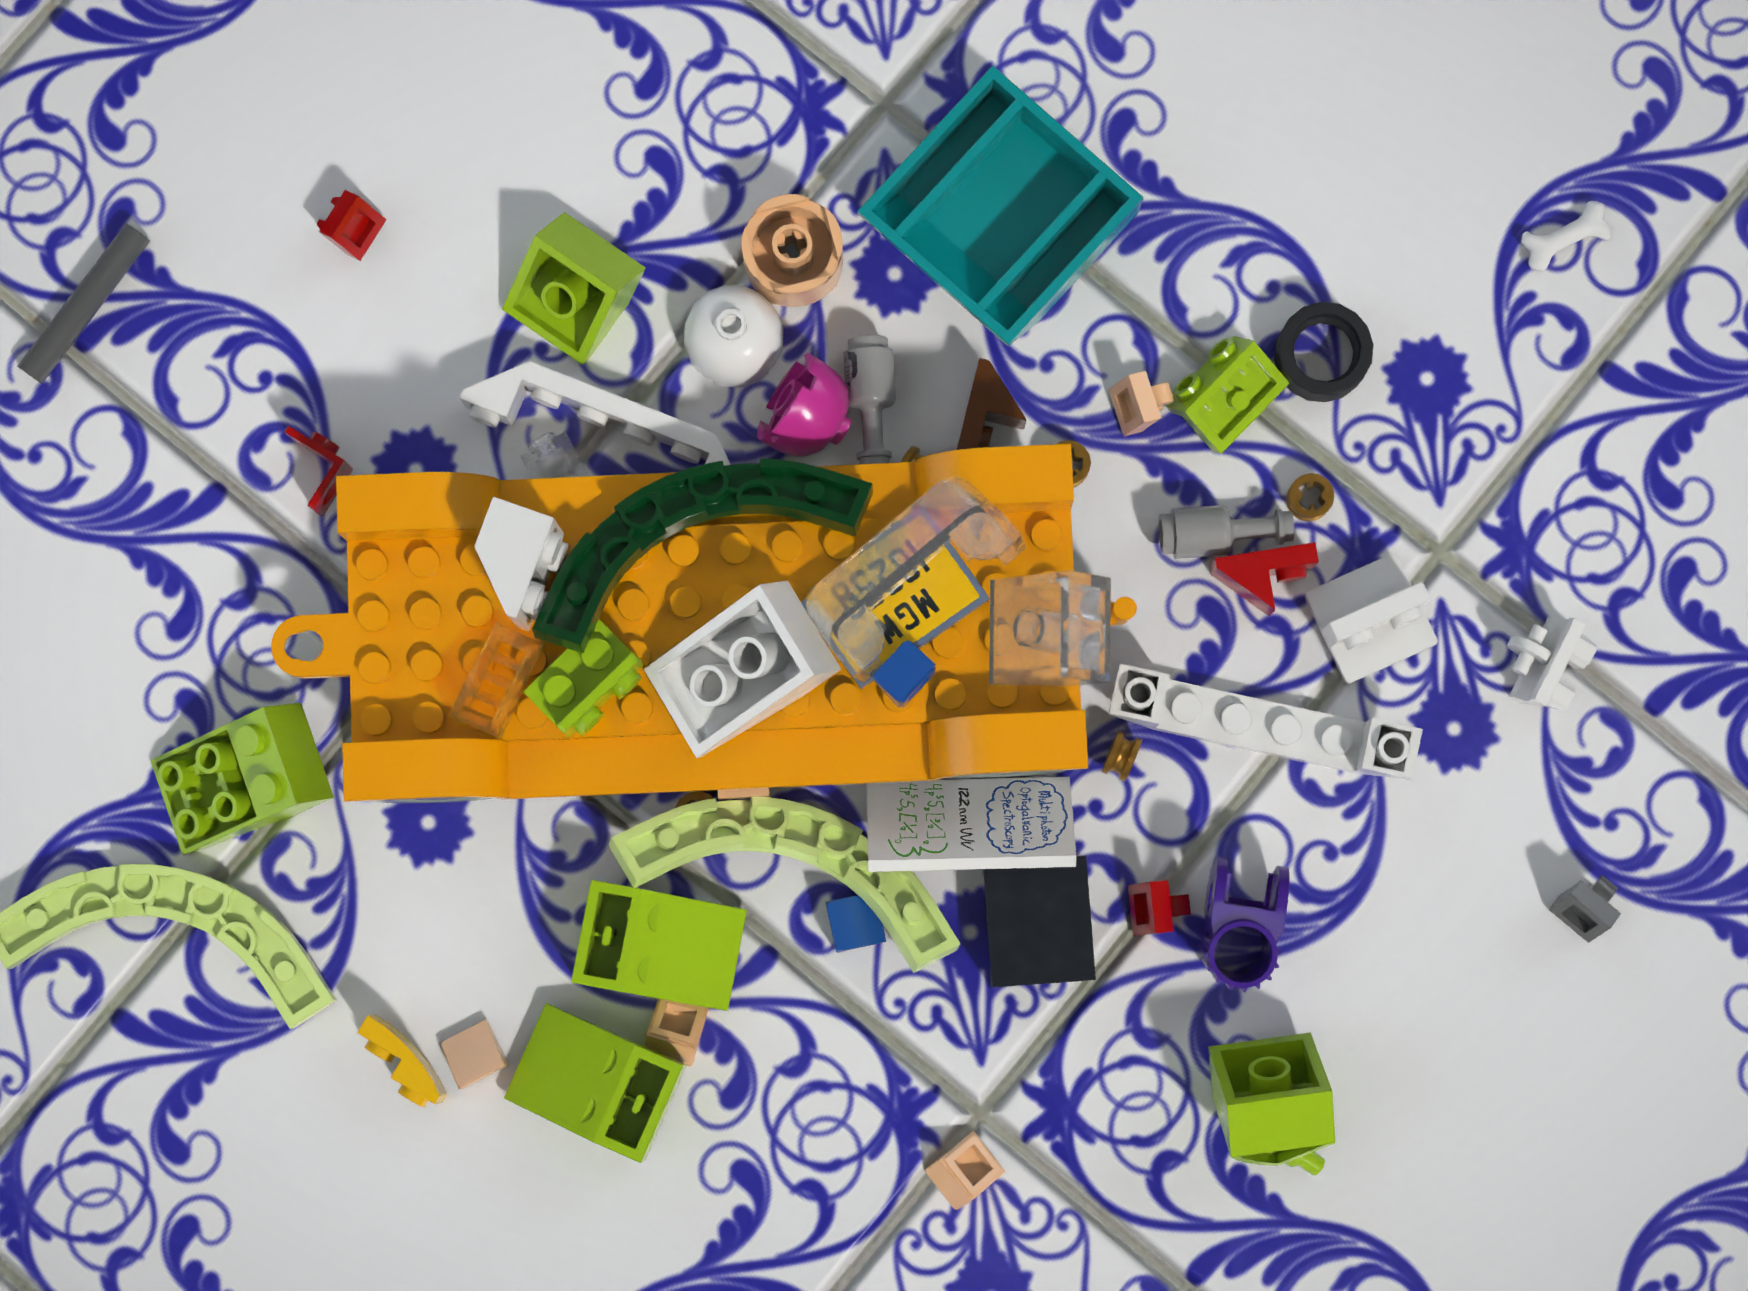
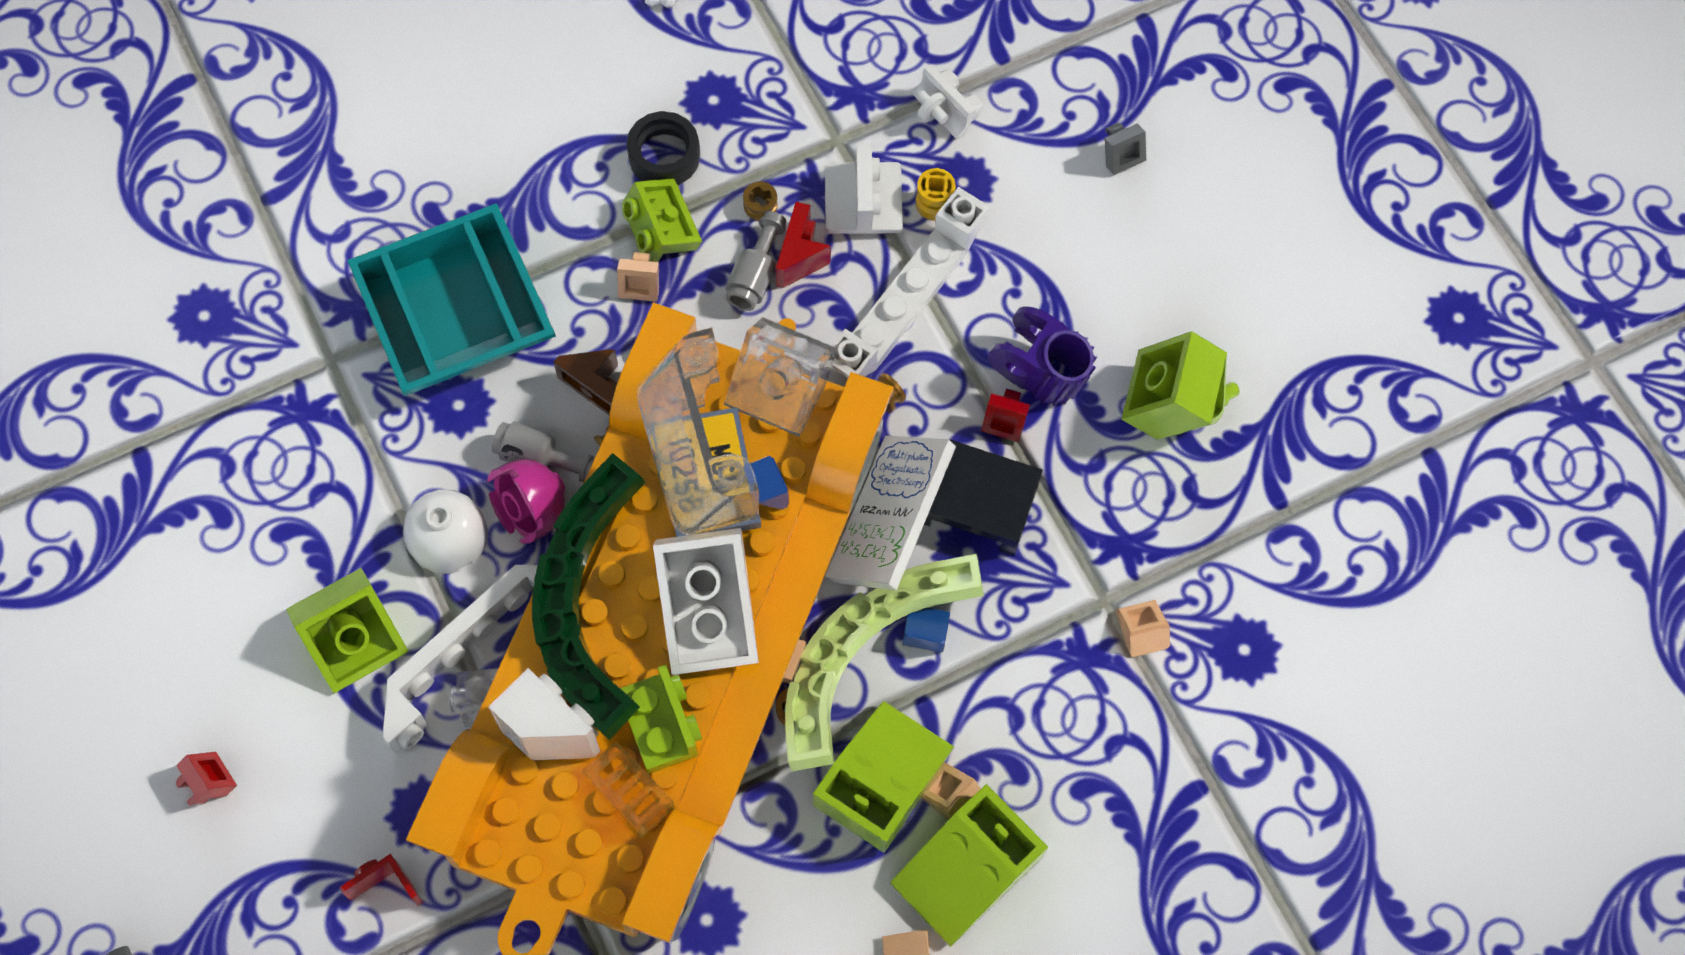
camera: 70 degrees left, 15 degrees down
light nougat brick [741,194,843,307] -> none
none -> yellow wheel [915,168,956,221]

